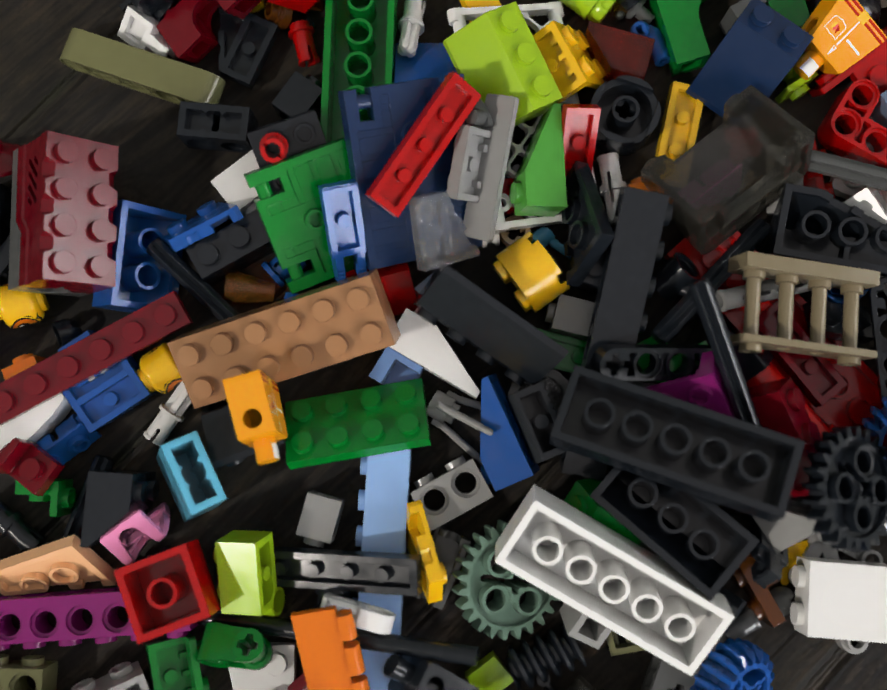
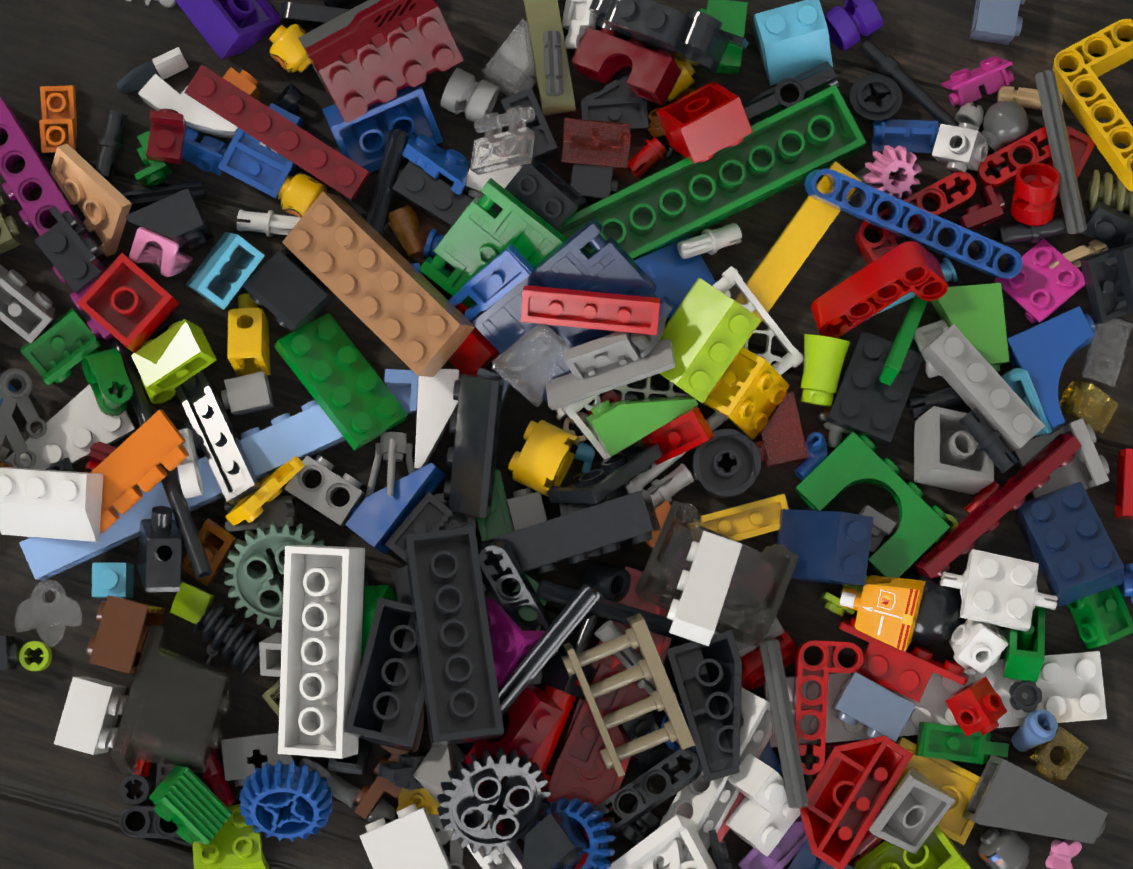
camera: 60 degrees right, 0 degrees up
light orange torso [222,369,288,465] -> none
red pin [259,132,289,163] -> none
none -> black bracket [35,206,108,295]
none -> reddish brown slope [181,518,236,587]
none -> yellow torso [228,294,270,377]
none -> light grey wheel [440,68,500,126]
none -> clear plate [470,106,535,175]
none -> clear slope [483,18,536,96]
none -> dark grey axle [543,31,564,97]
none -> clear red hinge [561,118,631,168]
none -> white brick [667,531,742,646]

